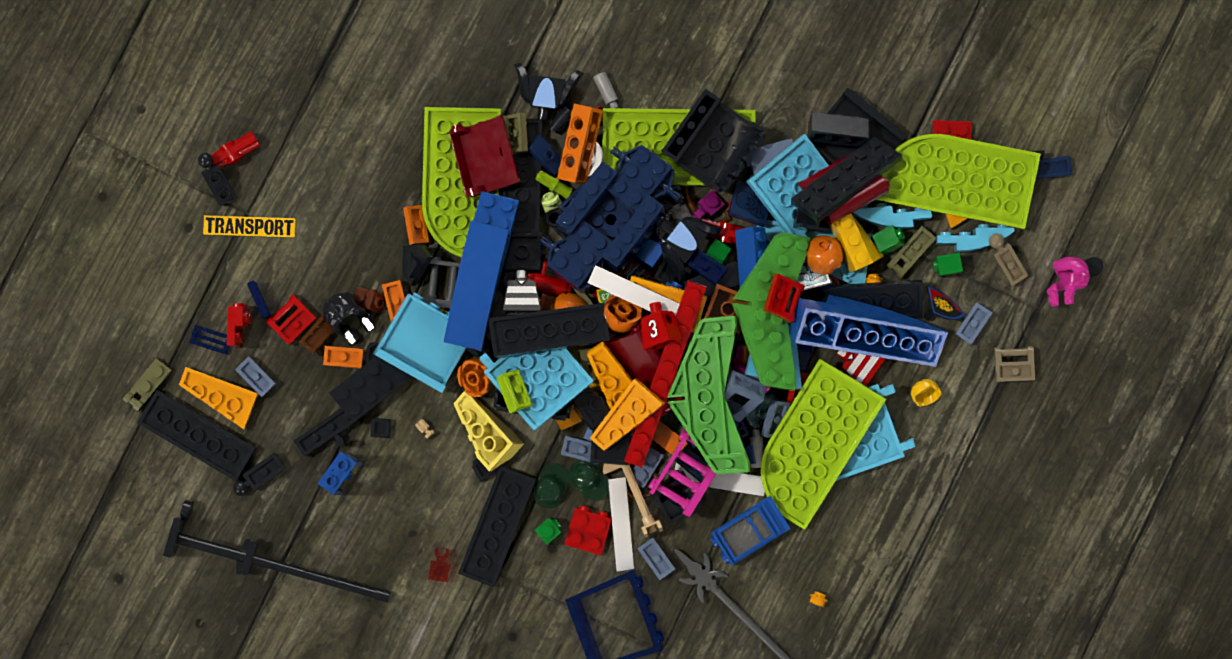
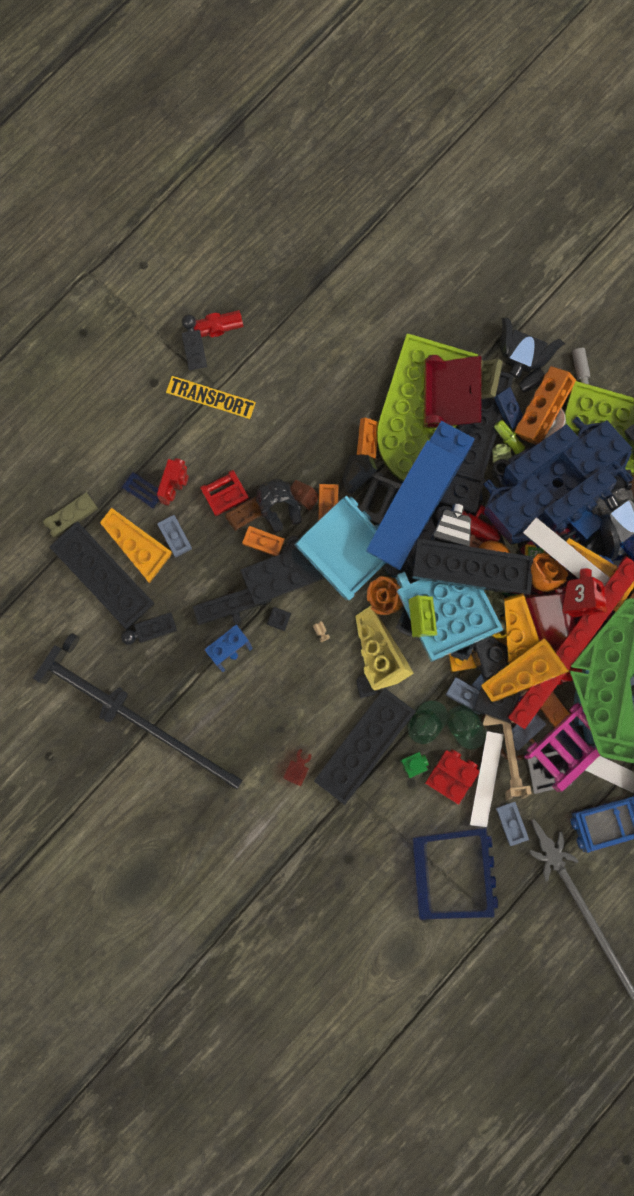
camera: 15 degrees right, 5 degrees down
clear blue tile [247,280,272,319] -> none

